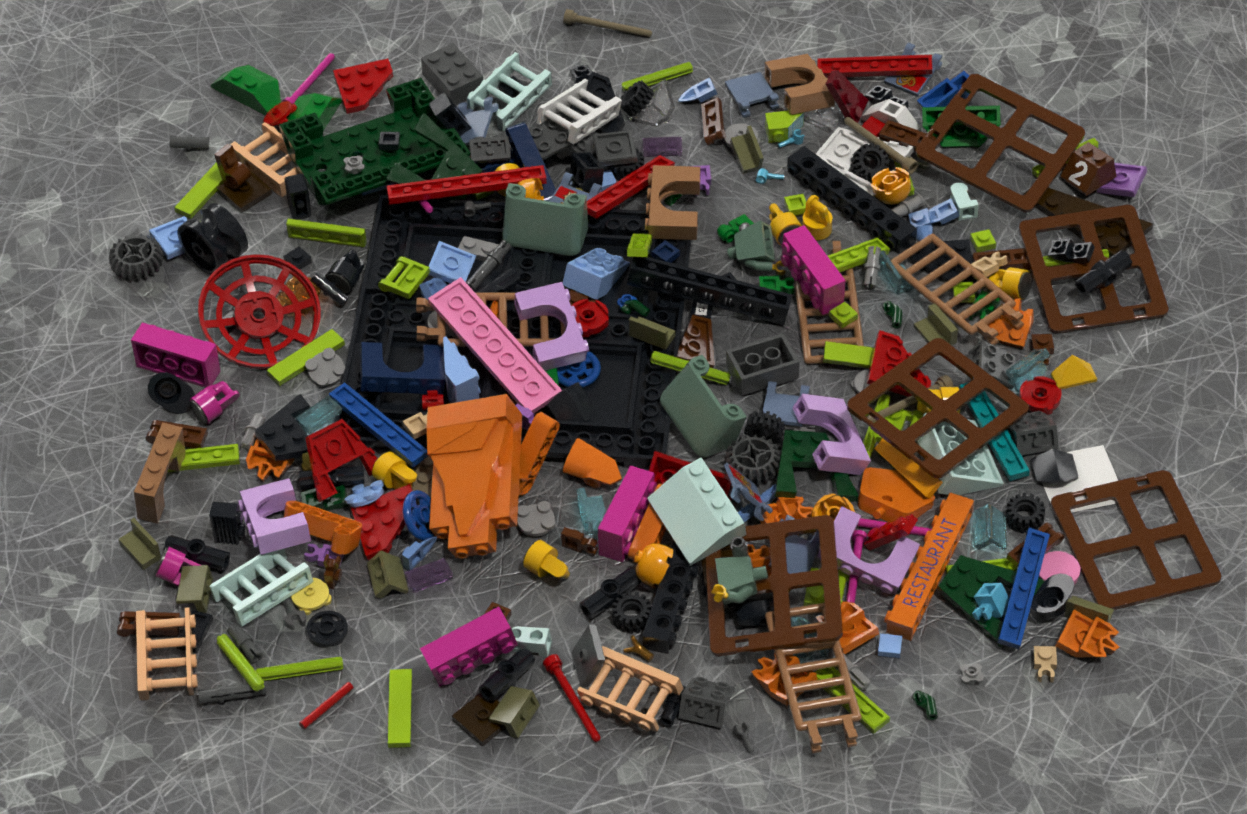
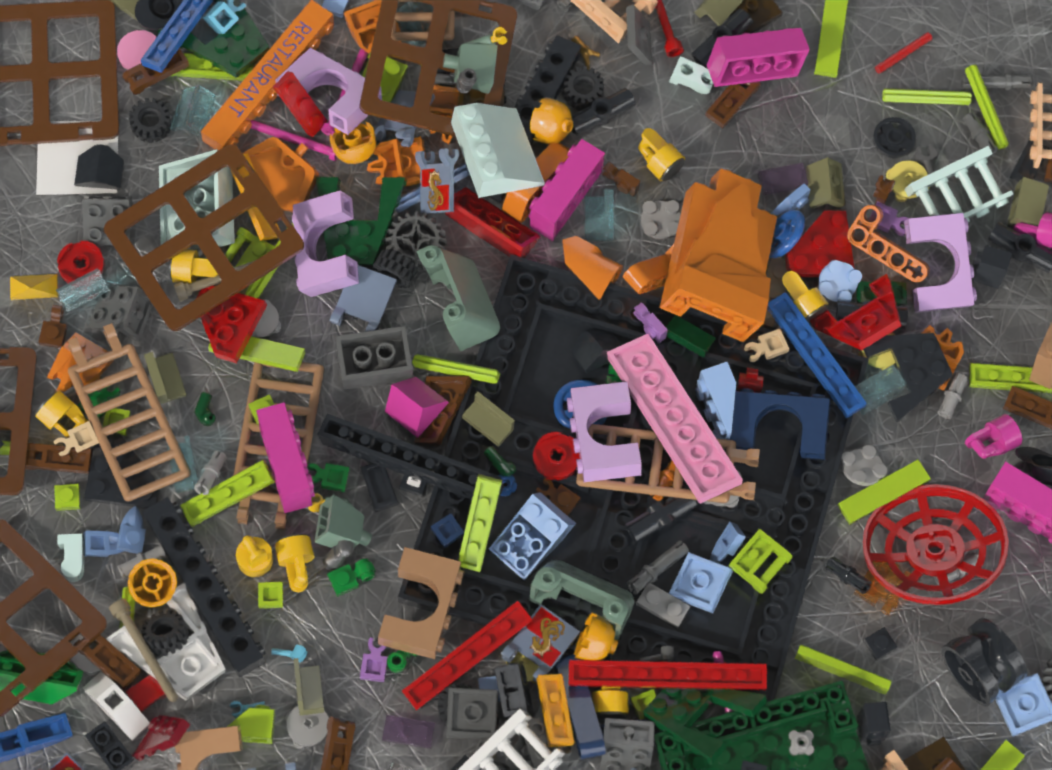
camera: 175 degrees left, 20 degrees up
black piece [325,250,365,294] -> none
teal plate [959,382,1030,481] -> none
none -> dark pink slope [385,377,449,438]
none -> light orange tile [537,674,574,747]

